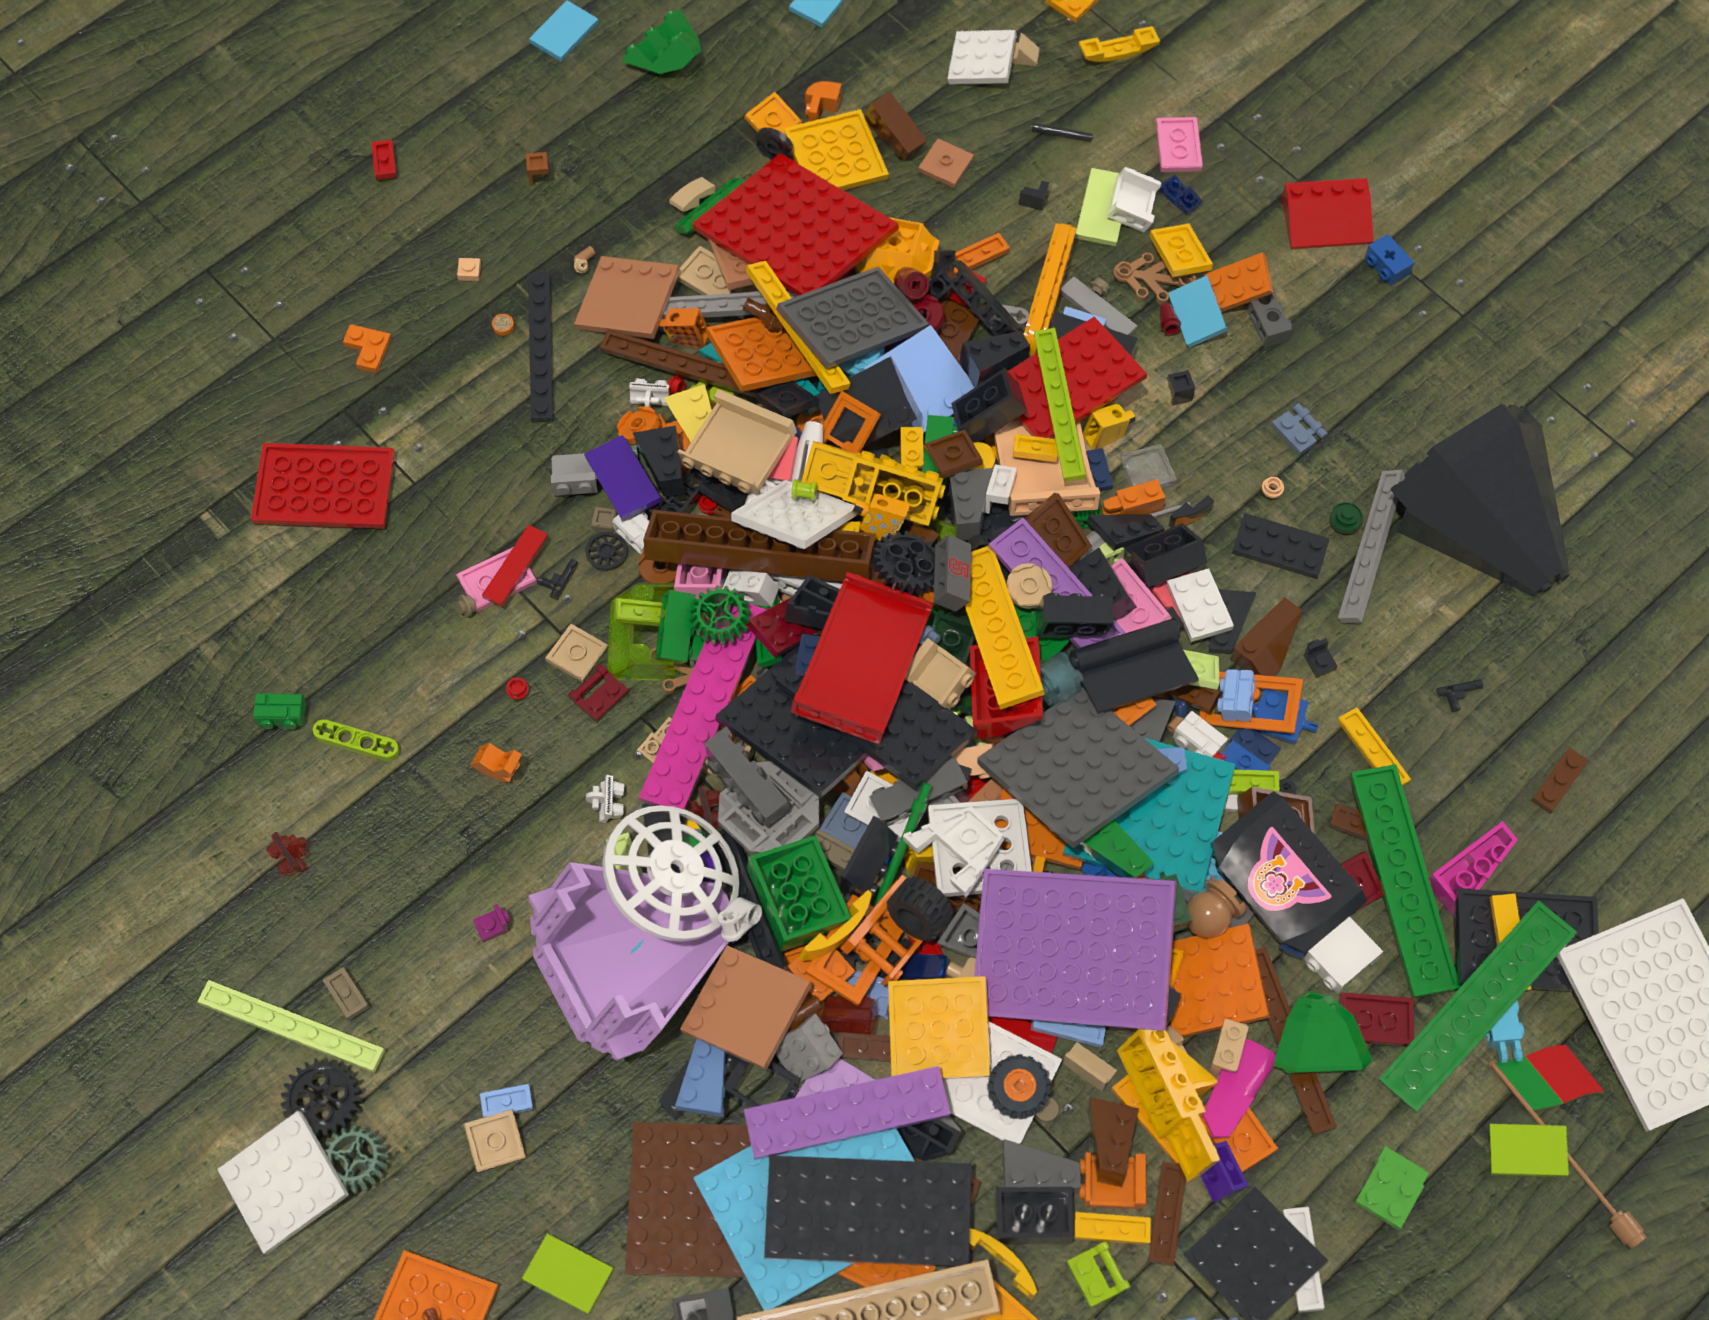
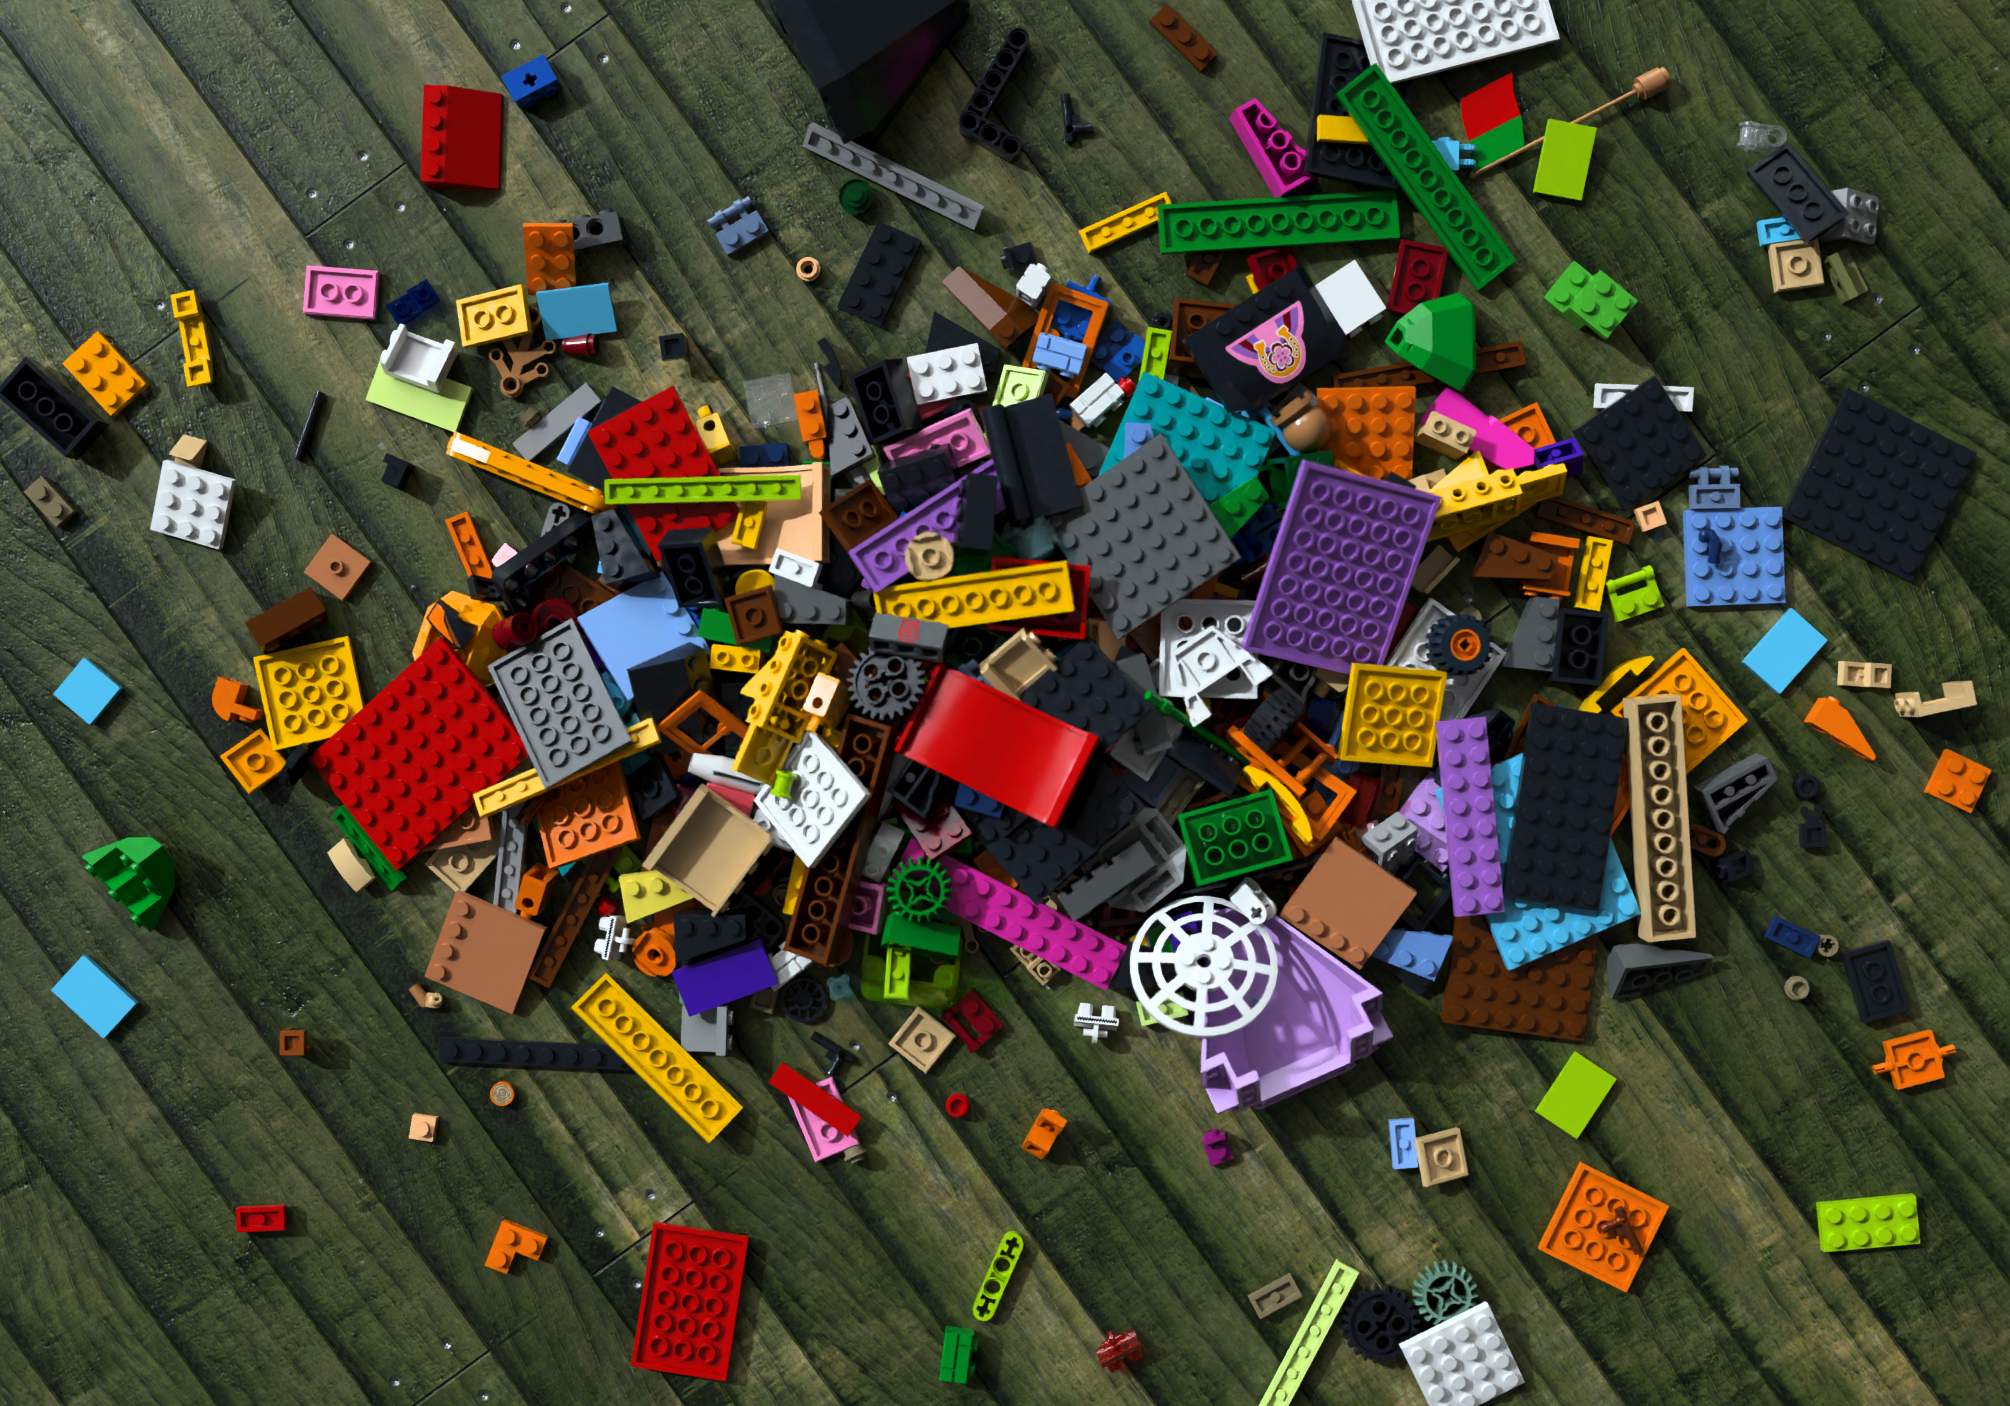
camera: 80 degrees left, 25 degrees up
none -> slope [426,599,476,652]
none -> yellow plate [571,973,743,1144]
none -> clear light blue plate [827,974,853,1001]
none -> black beam [959,28,1029,163]
none -> white brick [1016,263,1051,308]
none -> light nougat plate [1634,501,1667,532]

